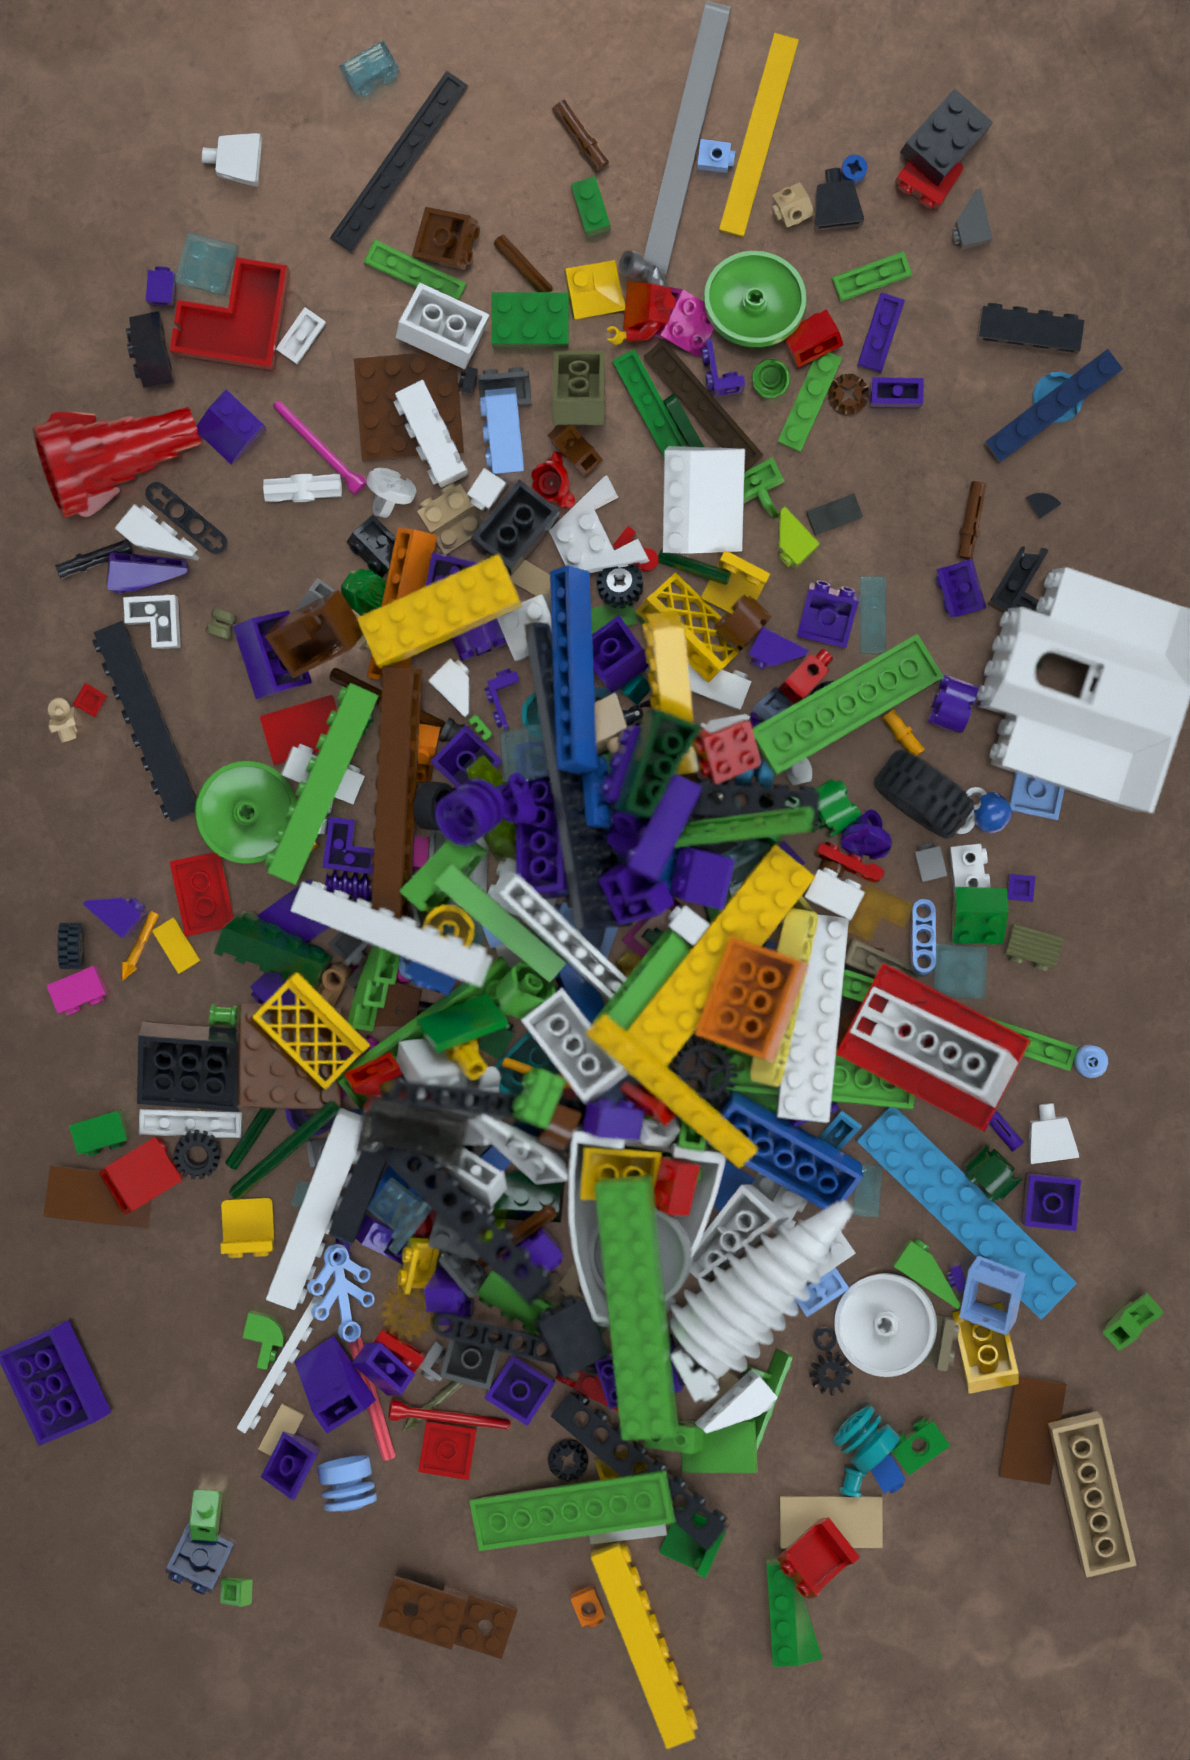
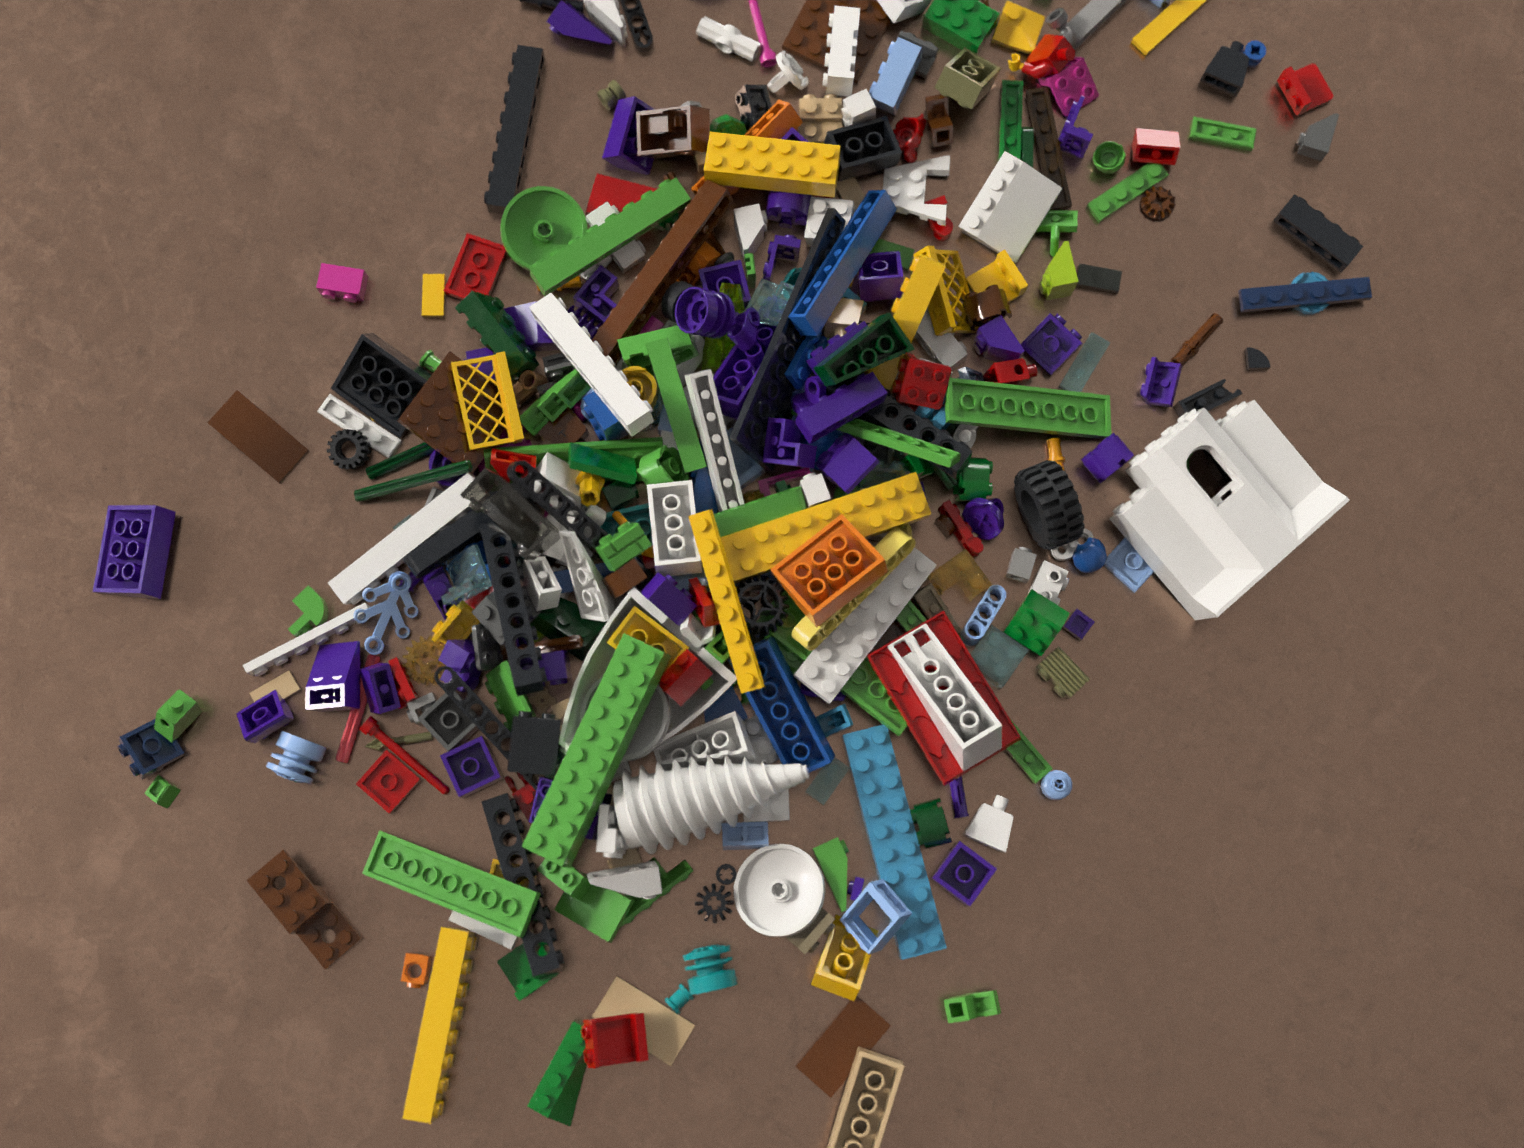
camera: 25 degrees right, 10 degrees down
tan hips [48,698,77,743] -> none
black wheel [57,923,84,969] -> none
green brick [69,1110,130,1157] -> none
red tile [72,683,108,718] -> none
dark purple slope [83,897,148,938] -> none
red brick [98,1137,182,1215] -> none
light orange piece [121,911,159,981] -> none
white brick [123,595,181,649] -> none
yellow bracket [221,1198,275,1258] -> none
black plate [458,367,479,397] -> none
black gear [548,1440,588,1481] -> none
black wheel [596,564,644,609] -> none
teal tile [621,674,652,705] -> none
dark green axle [658,549,731,585] -> none
bright green dish [704,251,807,347] -> none
tan brick [772,182,815,228] -> none
white brick [803,867,865,920] -> none
dark purple tile [857,292,905,374] -> none
dark purple brick [870,377,924,408] -> none
blue brick [870,1453,906,1493] -> none
green brick [891,1417,950,1476] -> none
black brick [900,89,993,186] -> none

